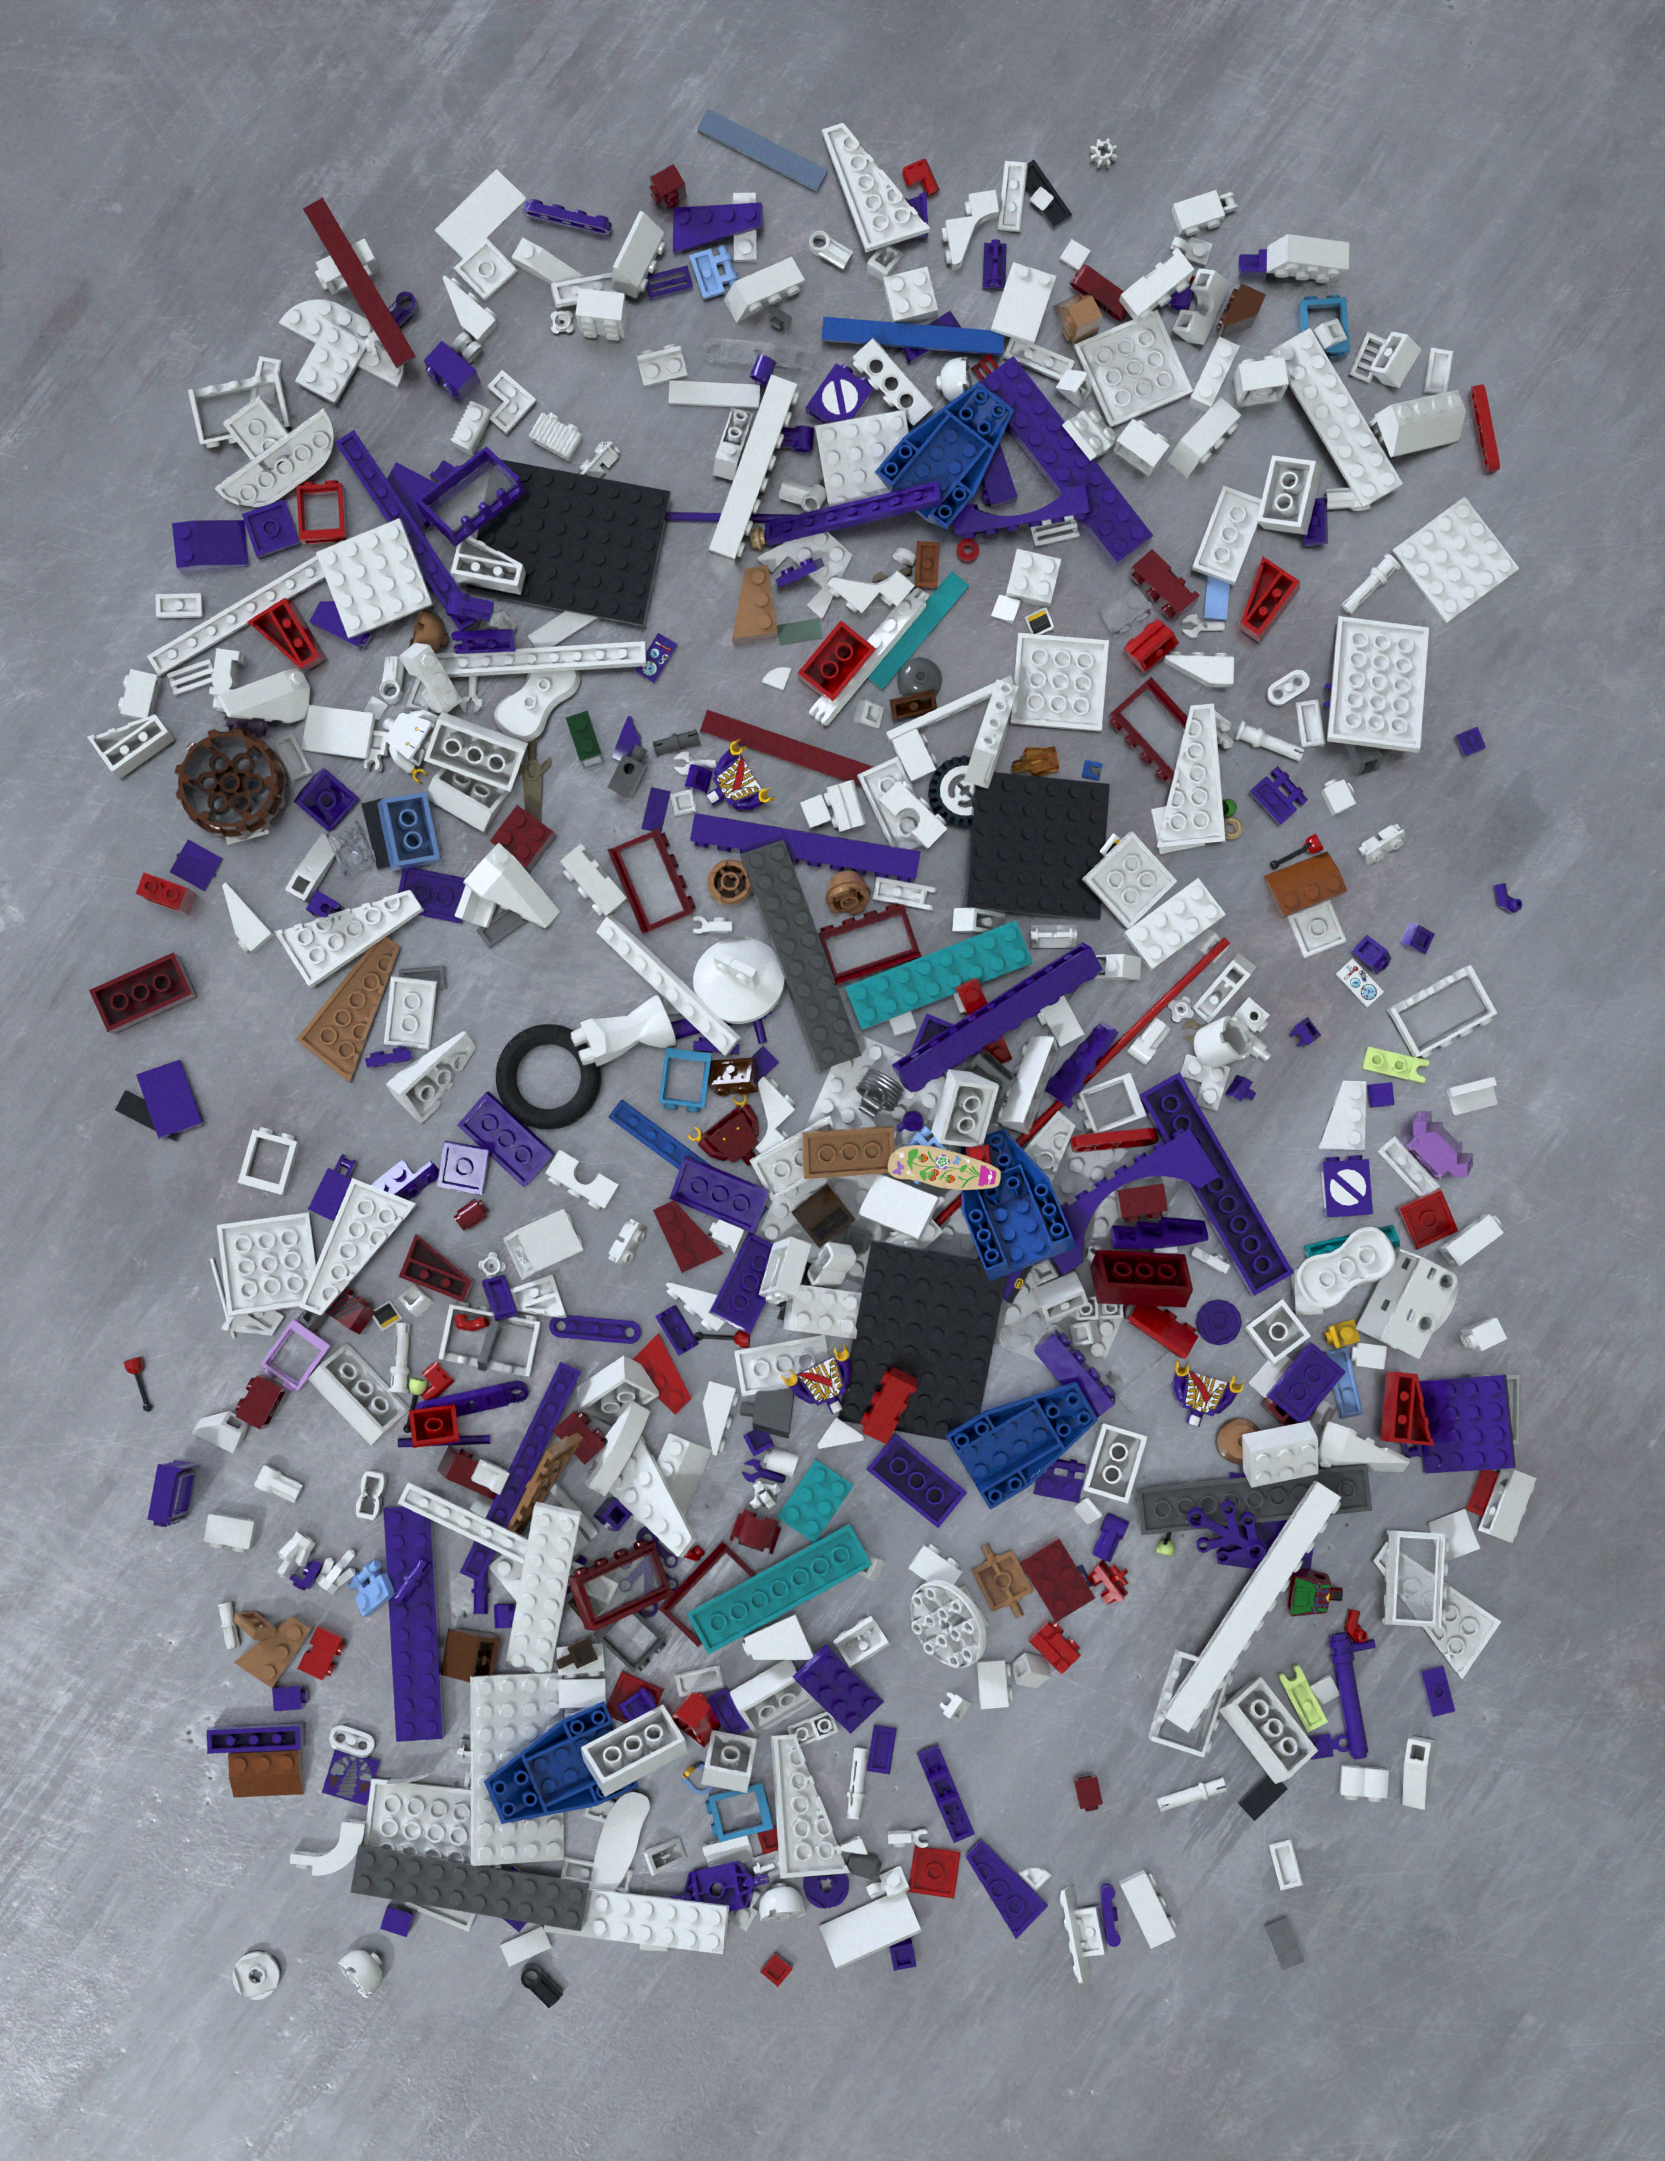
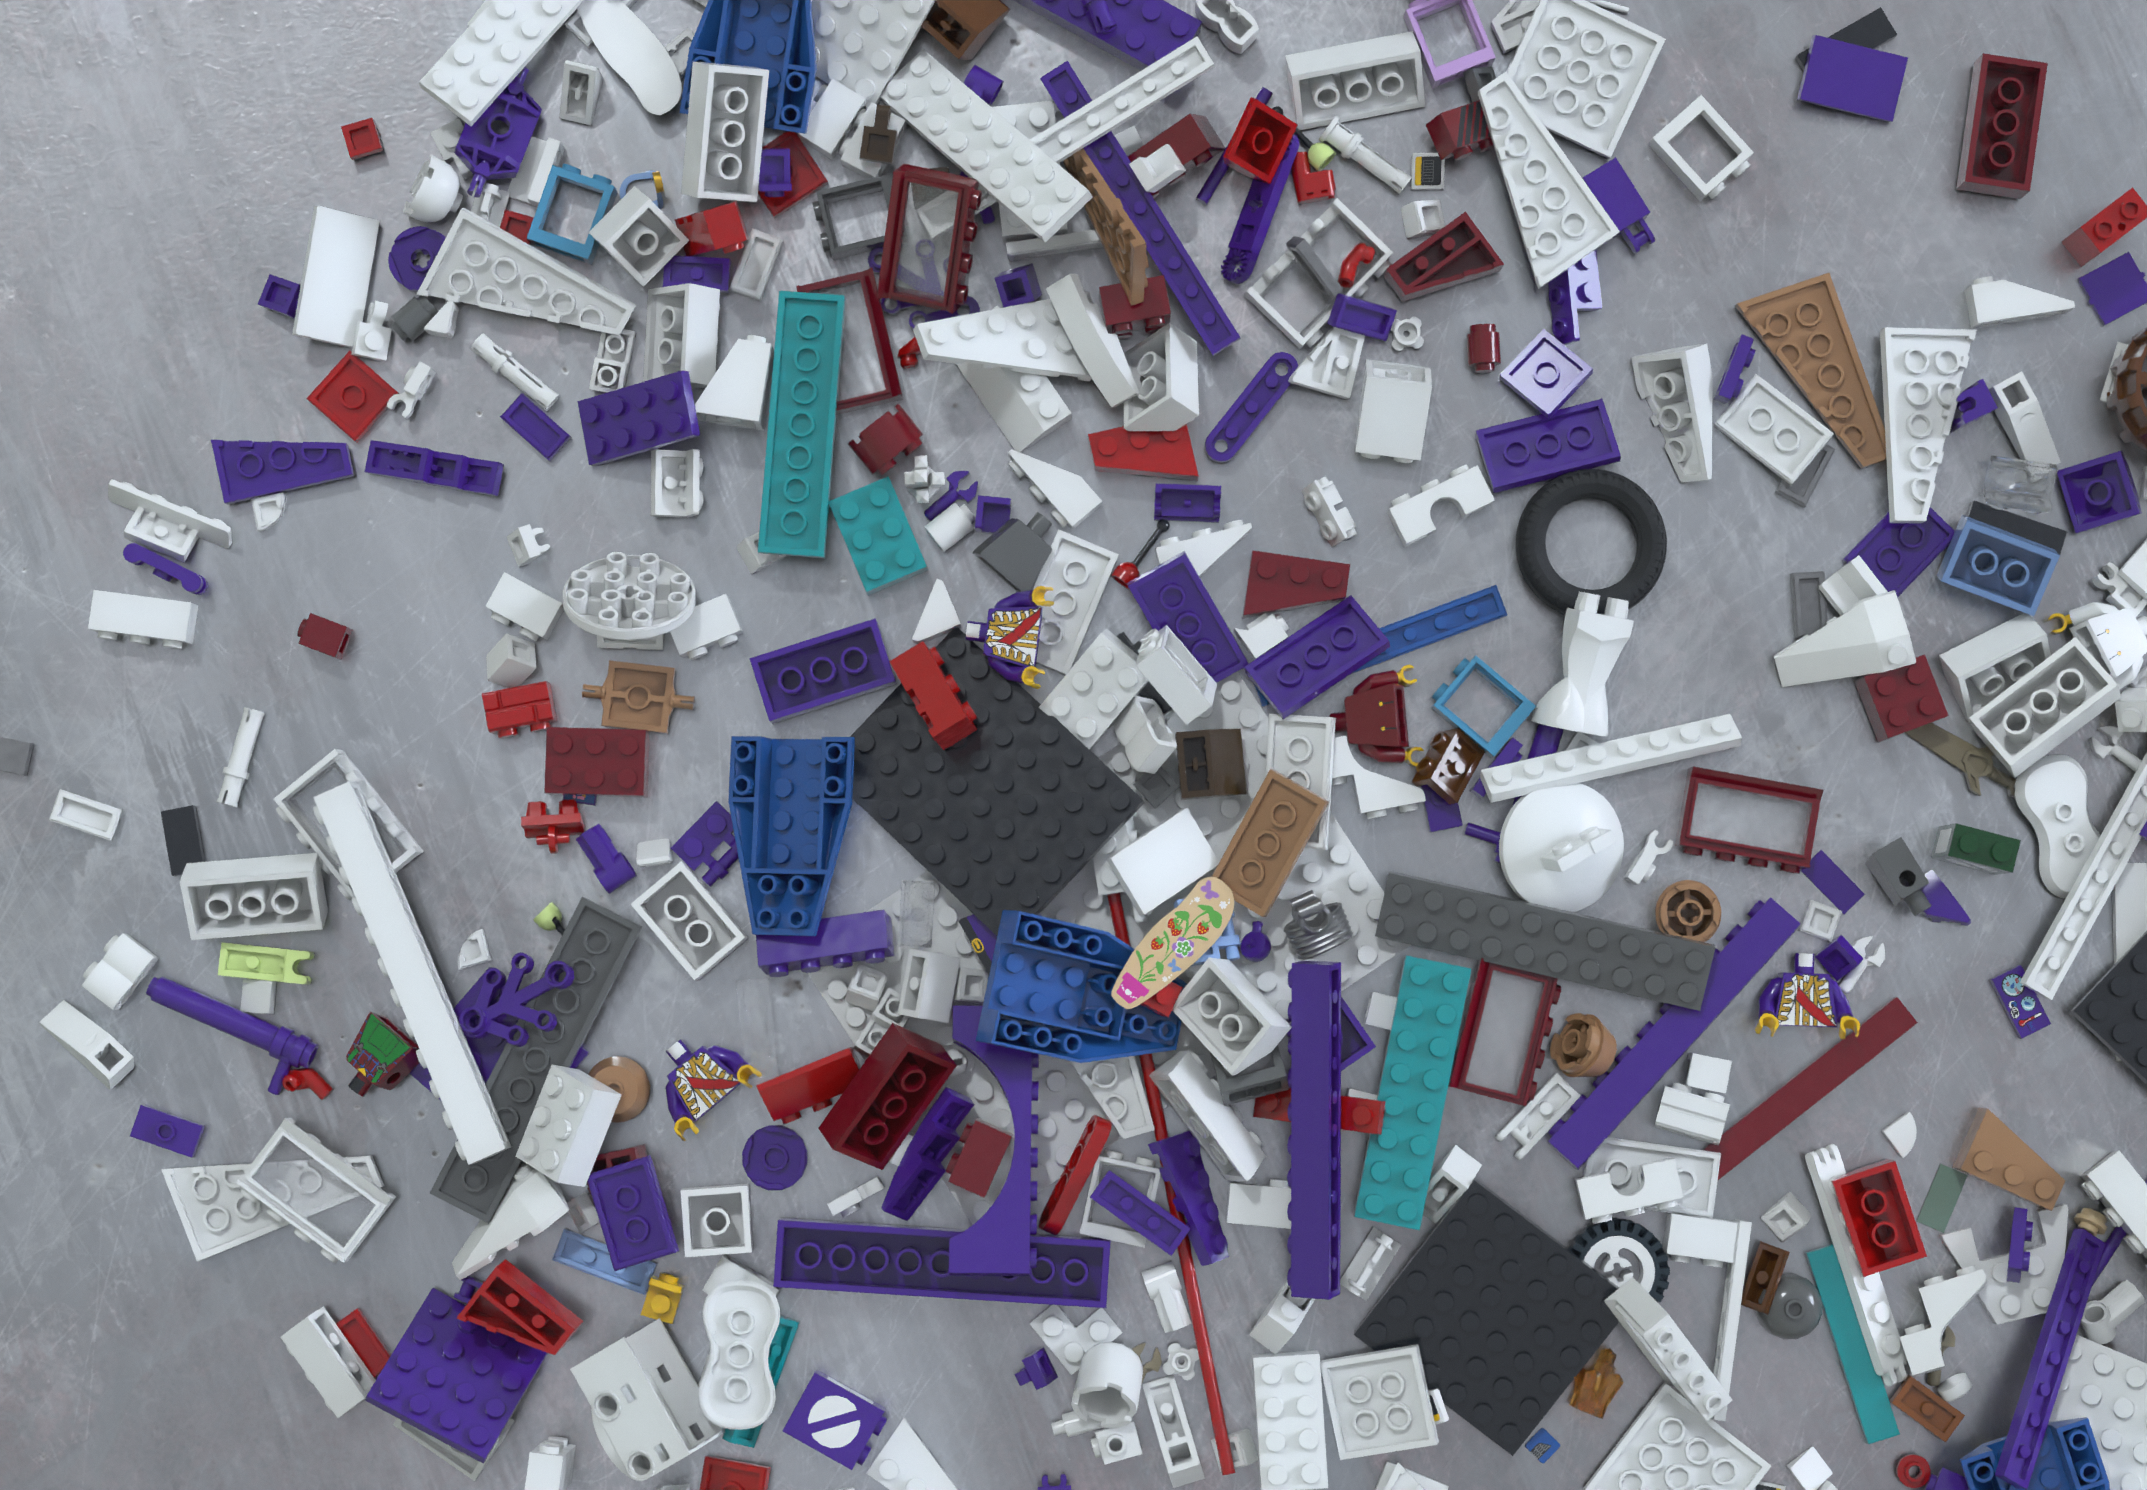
camera: 125 degrees right, 0 degrees up
dark purple pin [471,1568,490,1614] -> none
white wedge [560,844,628,916] -> none
dark grey pin [652,729,700,756] -> none
white tile [1248,1356,1293,1398] -> none
dark purple plate [1307,1732,1349,1760] -> none
white brick [1350,1343,1387,1369] -> none
white sticker [1428,1509,1480,1562] -> none
none -> white tile [458,929,492,970]
none -> dark purple plate [1090,1170,1191,1256]

